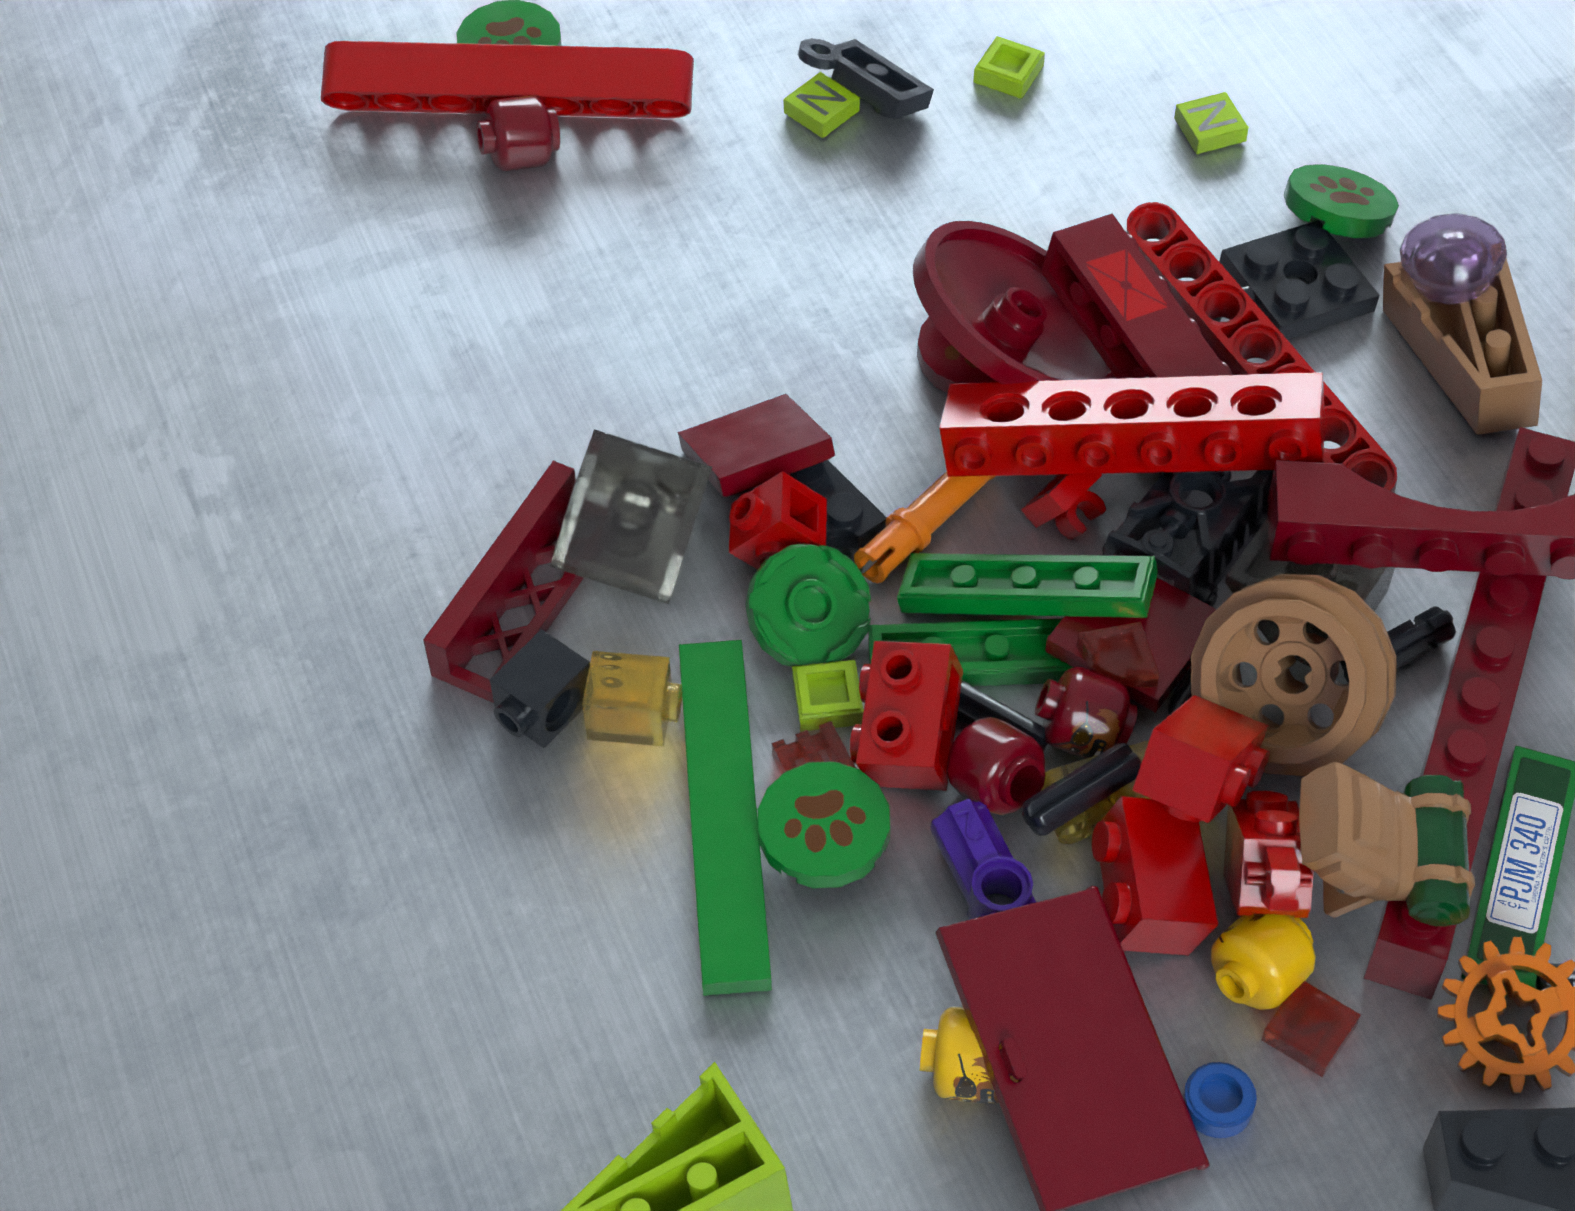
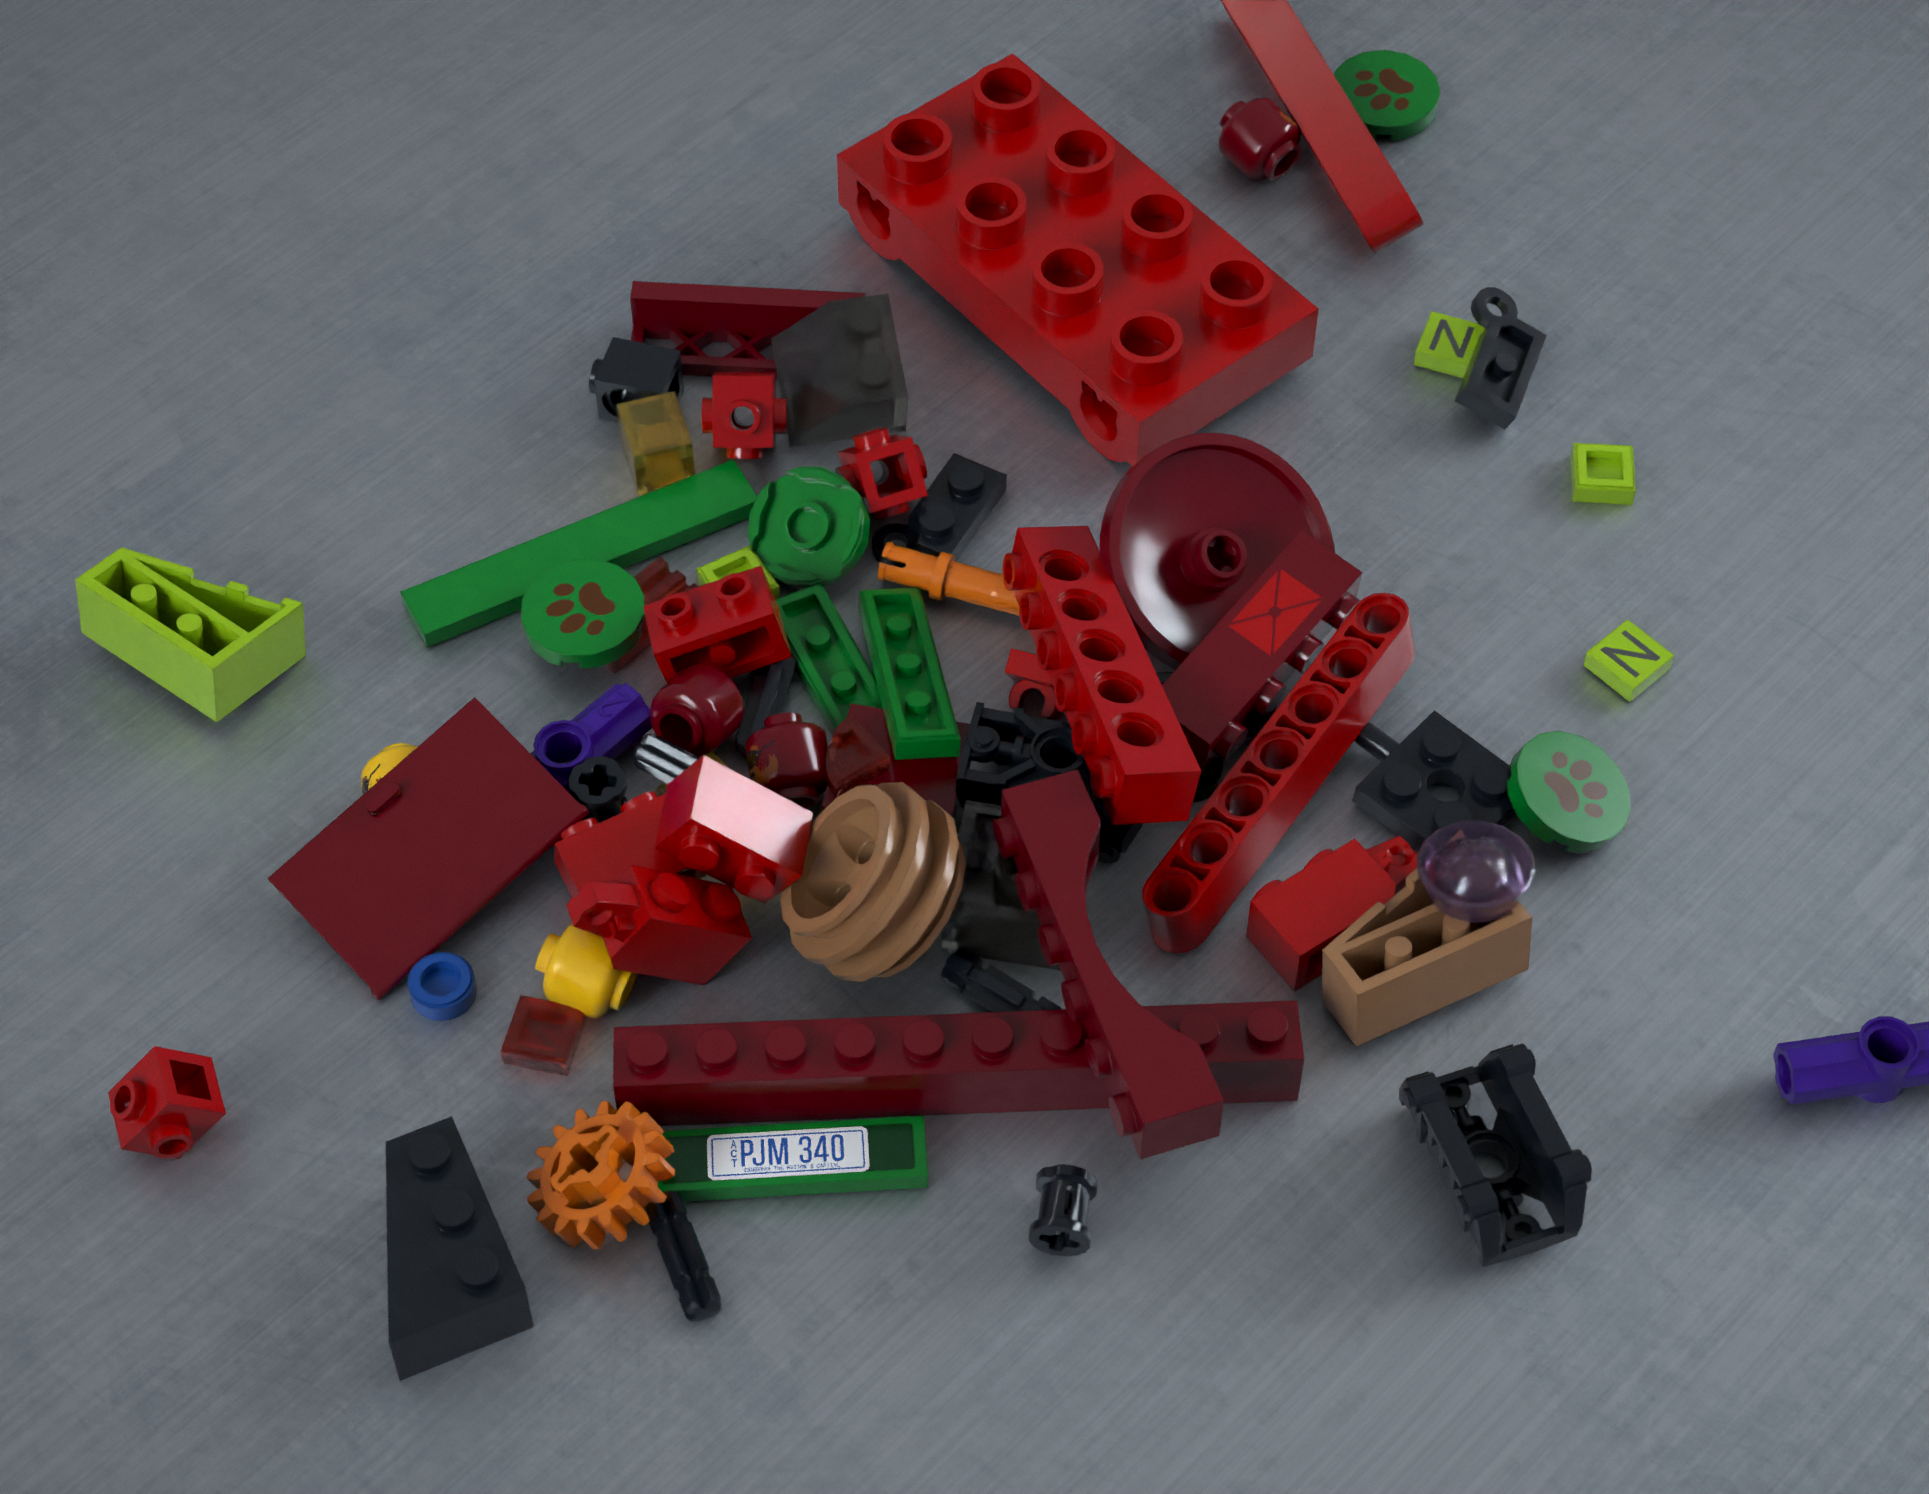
camera: 65 degrees right, 0 degrees up
dark red tile [678,394,835,497] -> none
medium nougat piece [1299,762,1475,927] -> none
none -> black bush [569,756,628,823]
none -> red brick [701,372,787,459]
none -> red piece [837,53,1319,466]
none -> red hinge [1246,835,1424,992]

